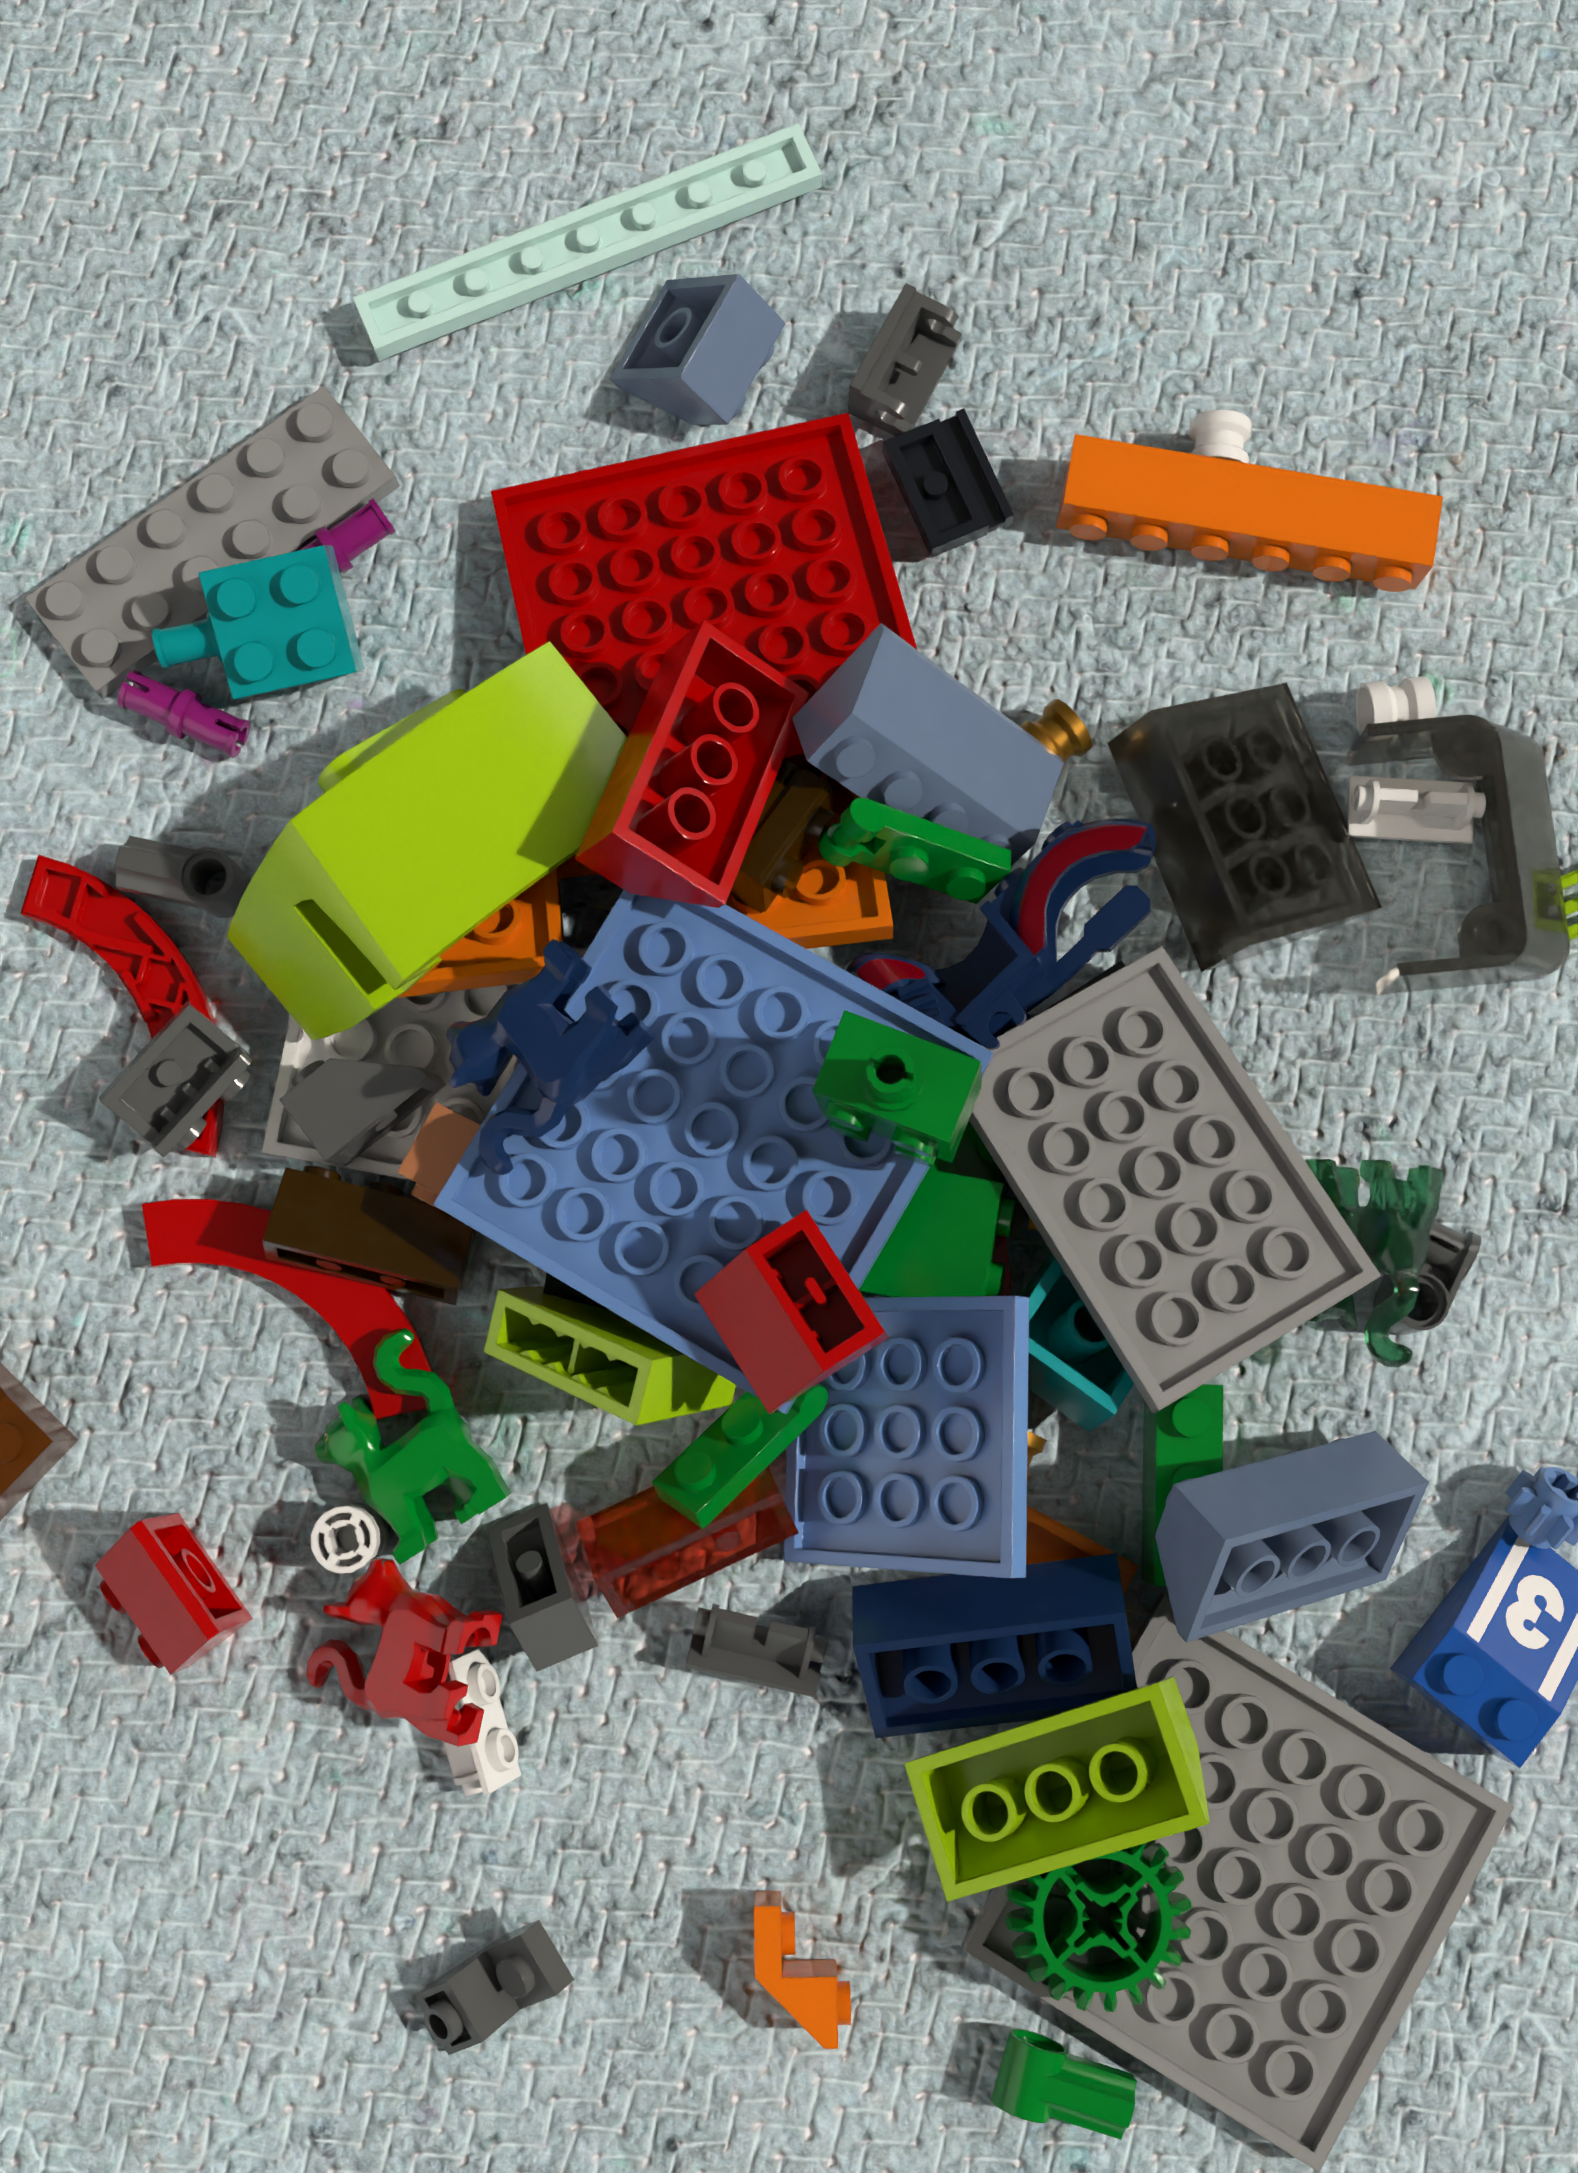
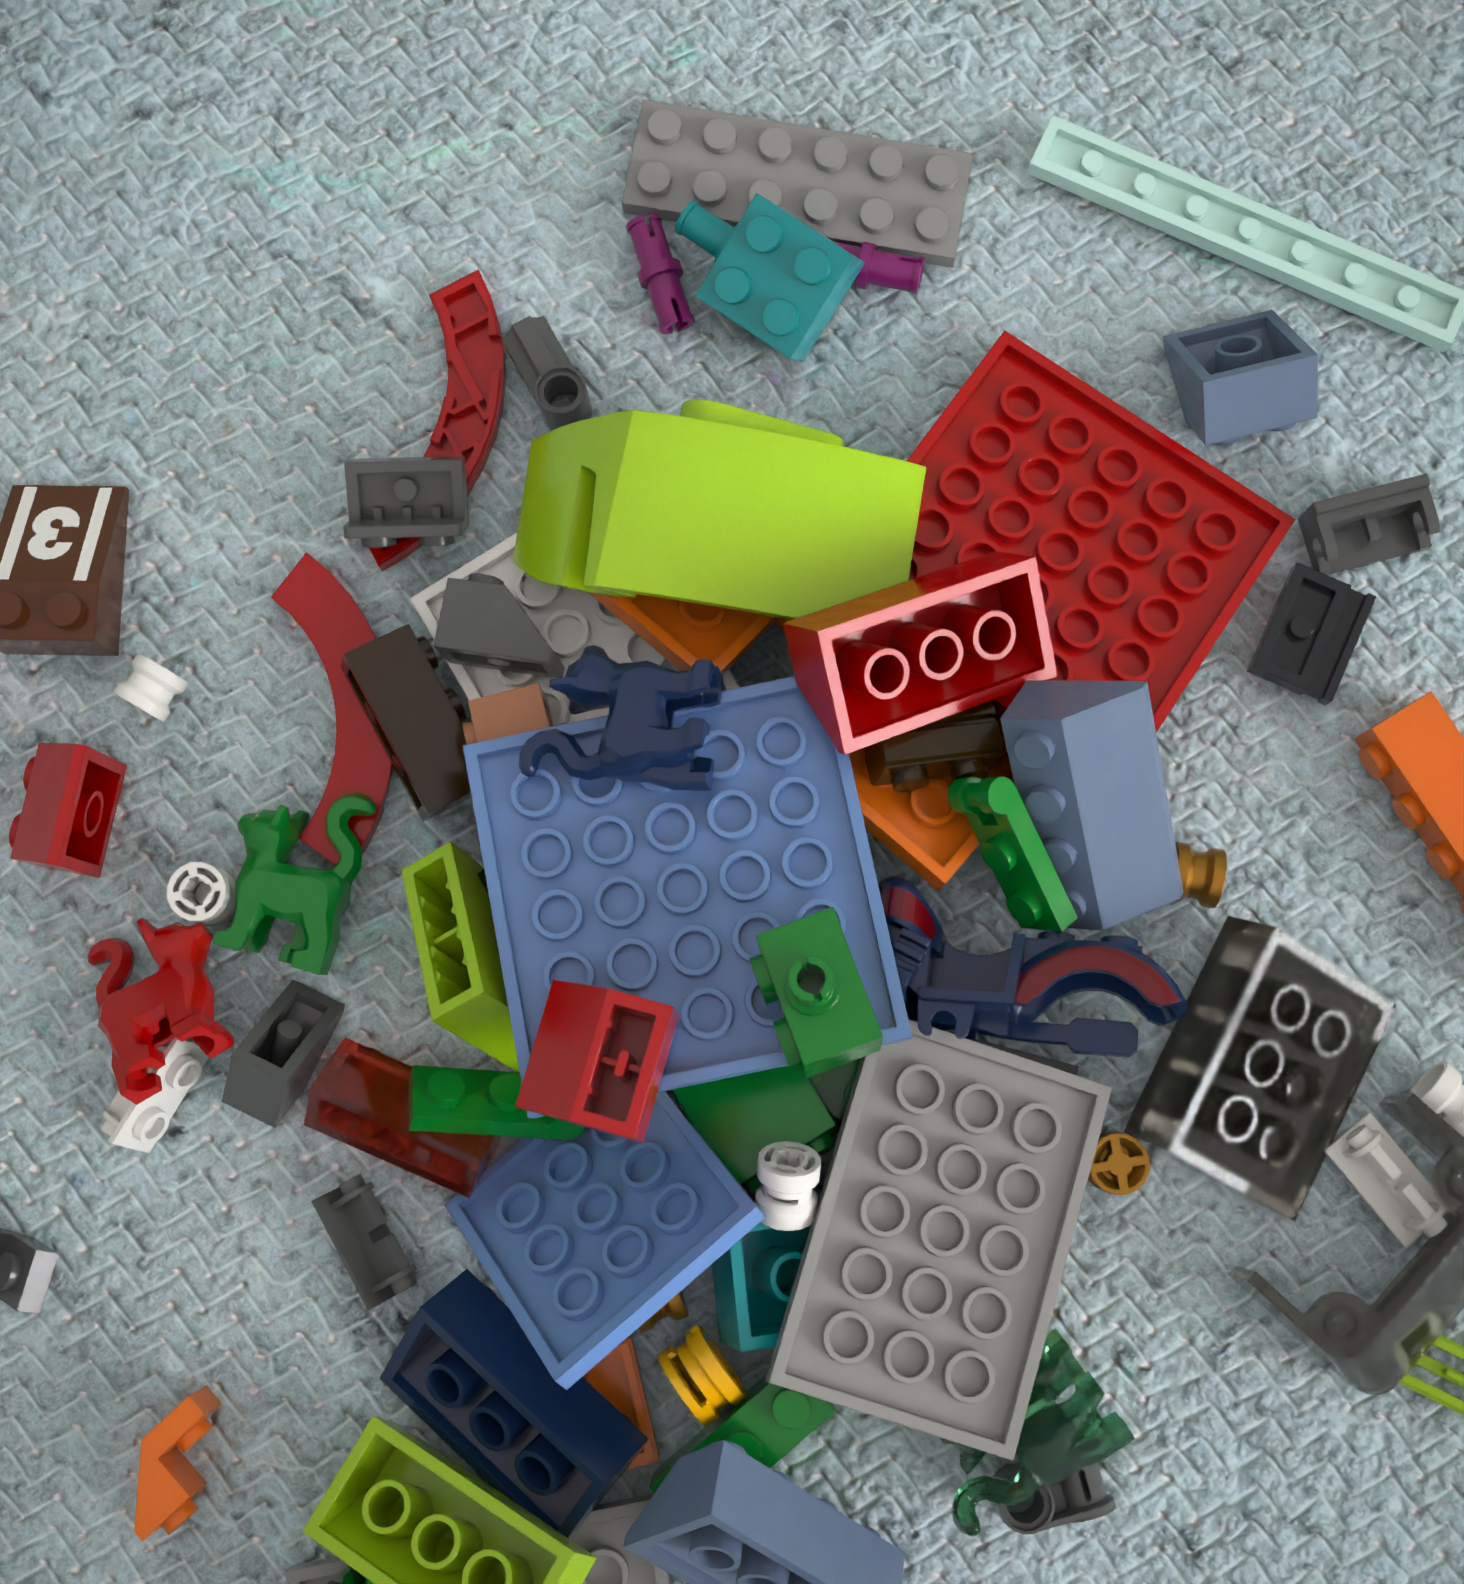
camera: 55 degrees right, 0 degrees up
none -> white wheel [113,653,189,722]
none -> yellow wheel [657,1324,748,1427]
none -> white wheel [755,1141,821,1231]
none -> pearl gold wheel [1088,1132,1150,1195]

